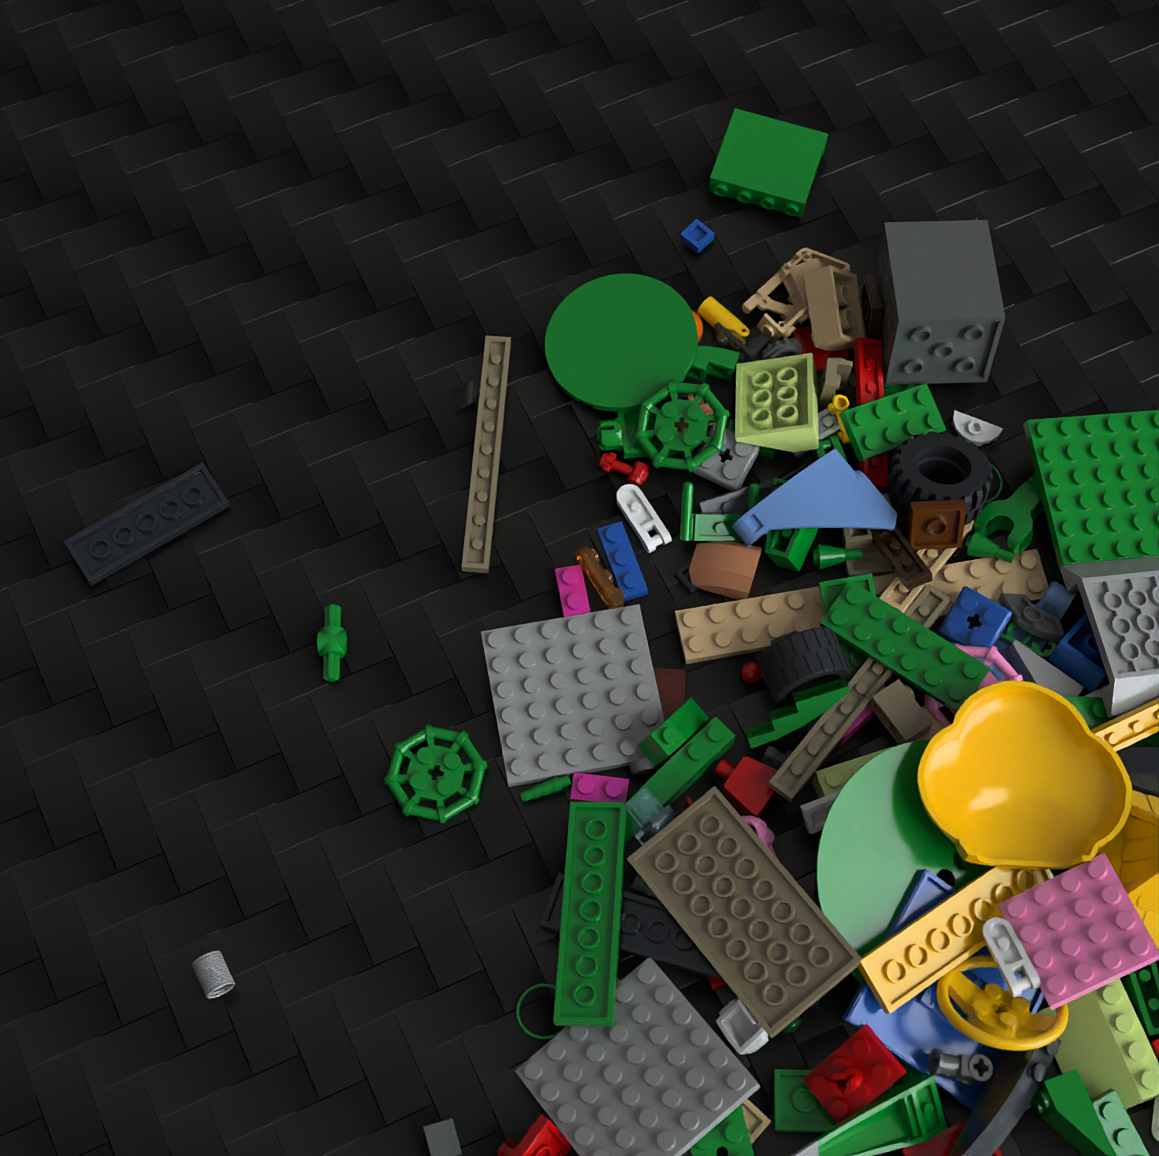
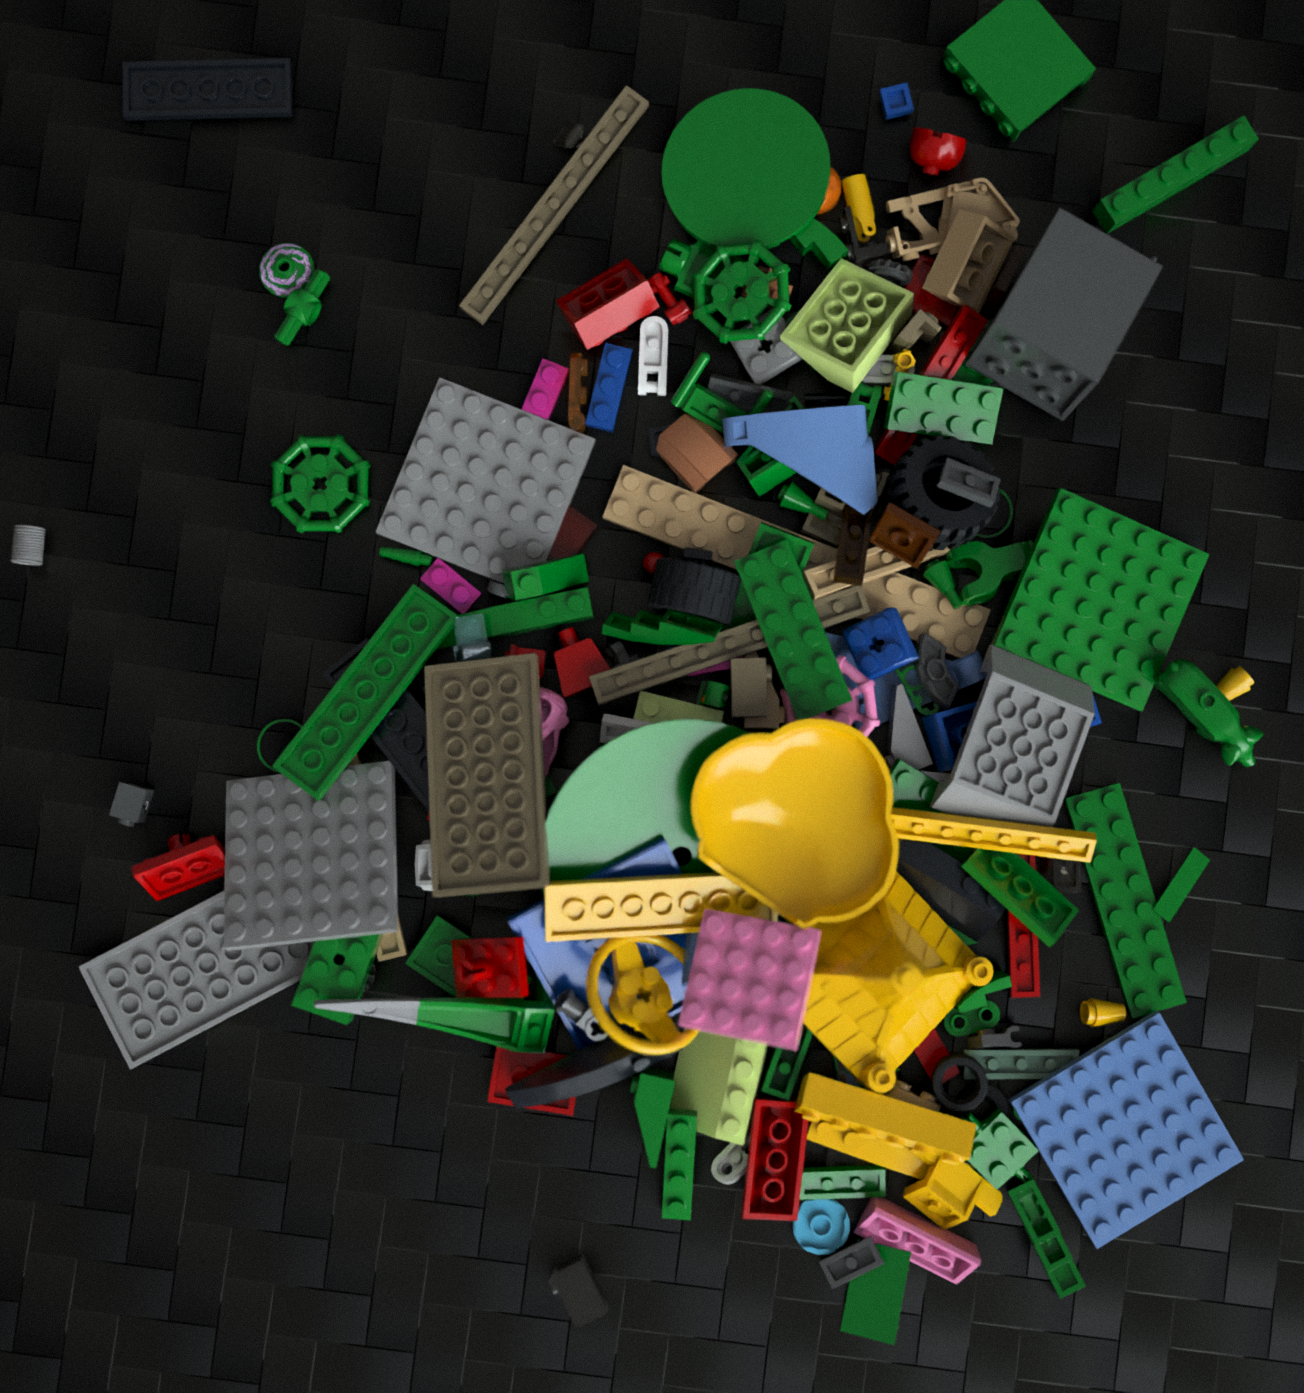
camera: 30 degrees right, 20 degrees up
white plate [952,410,1003,446] -> none
white plate [983,917,1041,997] -> none
none -> dish [259,243,315,298]
none -> red slope [556,259,659,350]
none -> green leg [696,681,731,711]
none -> red cylinder [909,127,967,176]
none -> dark grey plate [937,458,1001,507]
none -> green brick [1092,116,1259,234]

